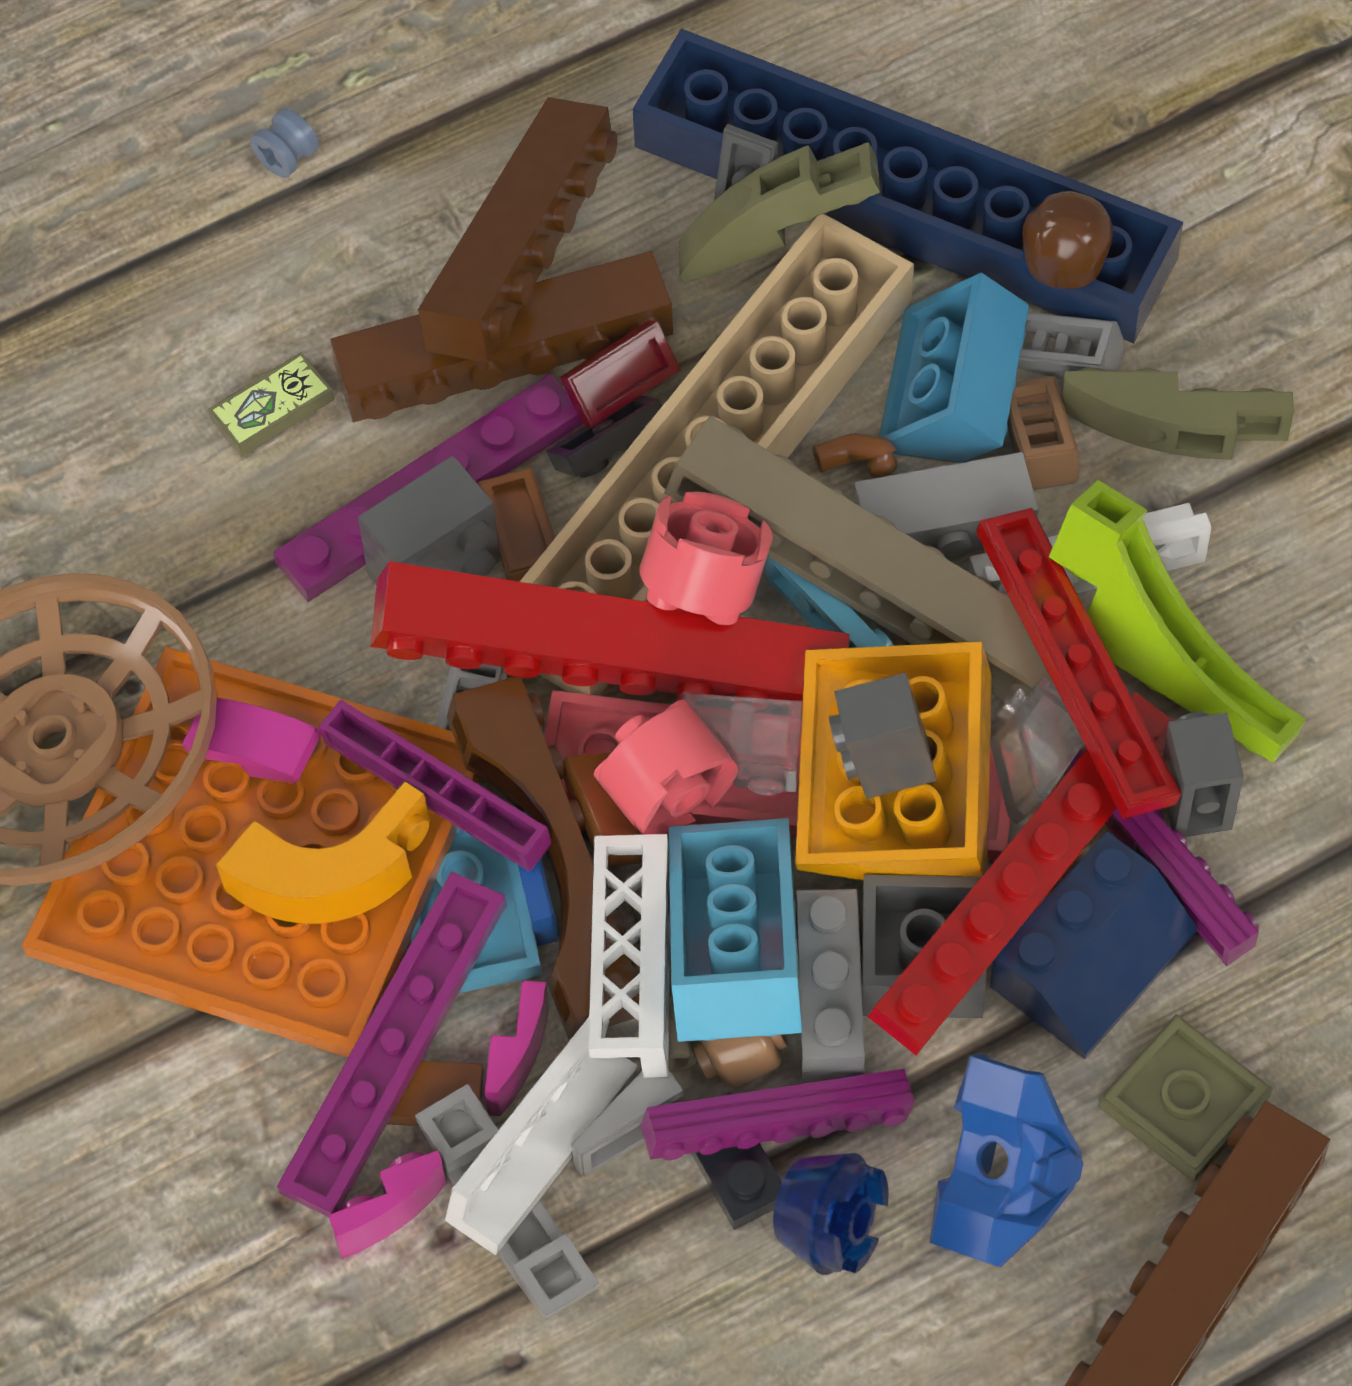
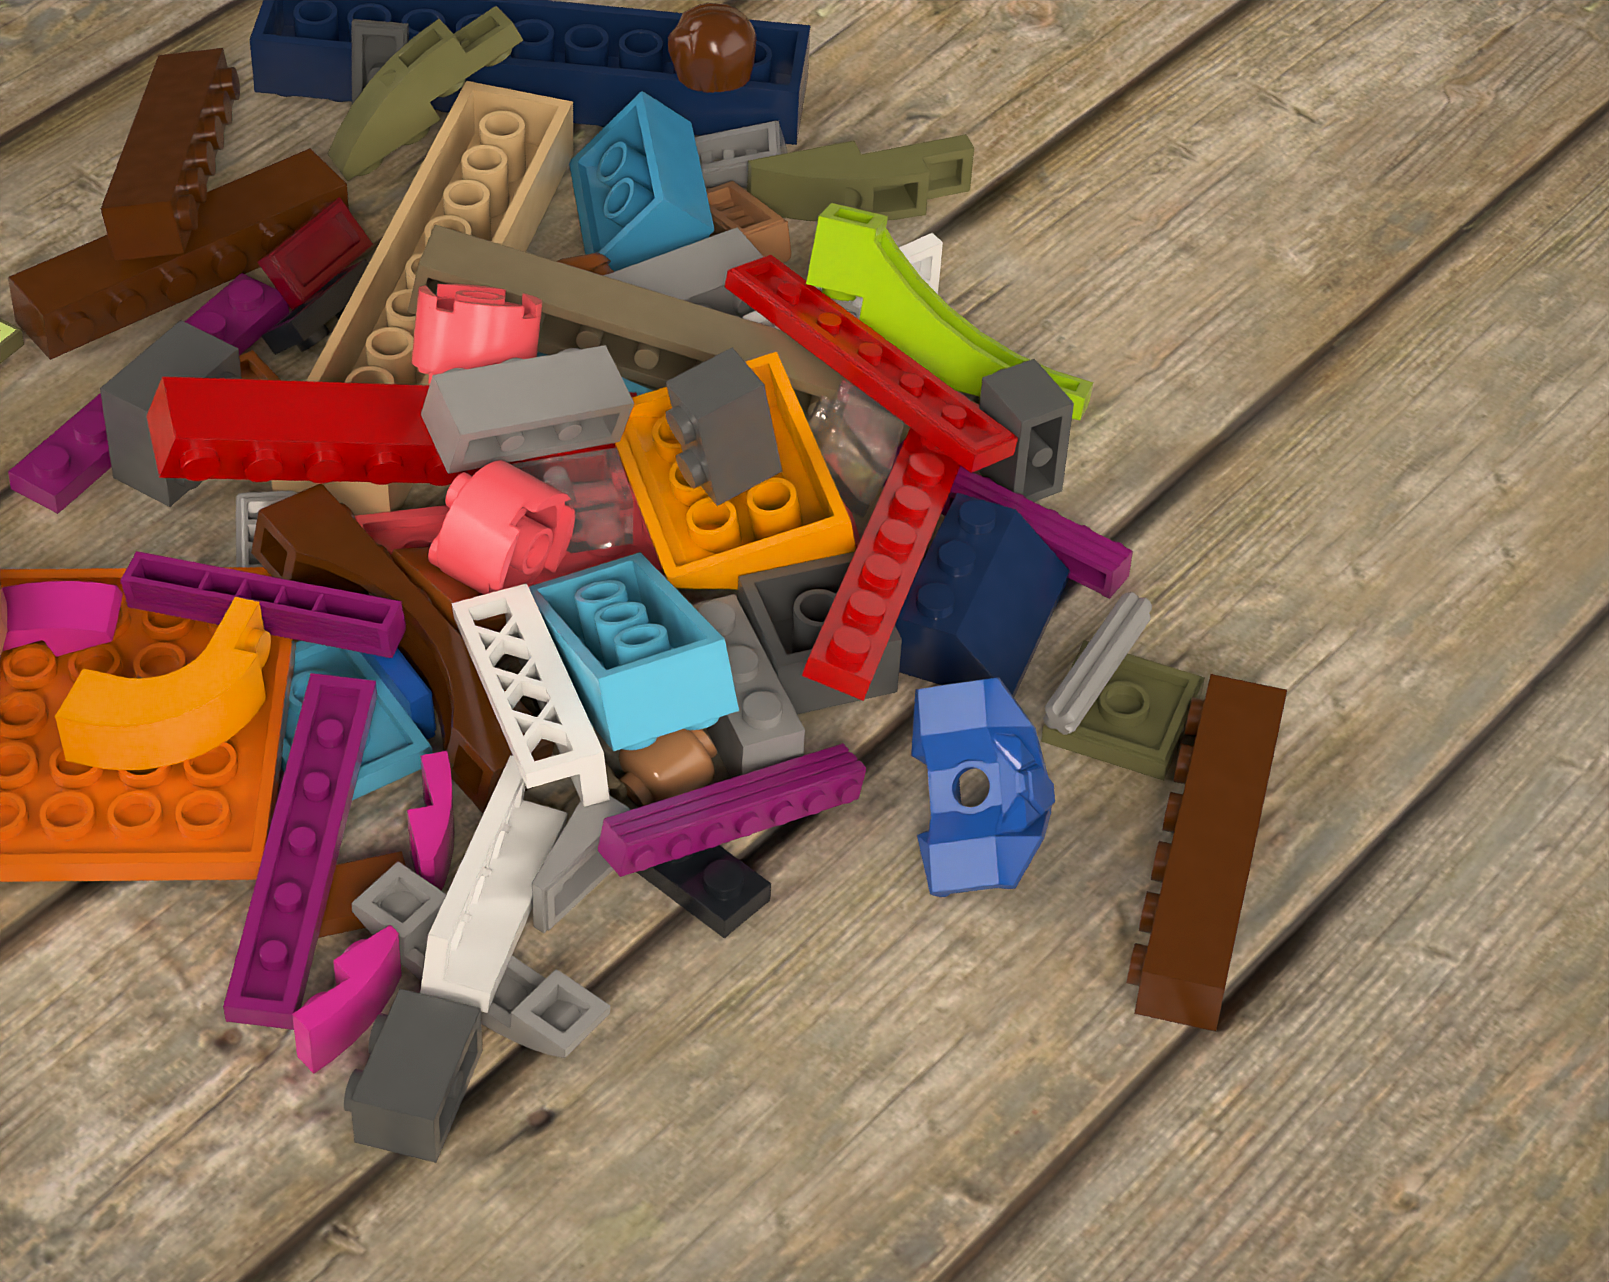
camera: 25 degrees left, 15 degrees down
clear blue cone [773,1153,889,1275] -> none
none -> dark grey brick [344,989,483,1163]
none -> light grey brick [421,345,634,474]
none -> light grey axle [1043,592,1152,735]

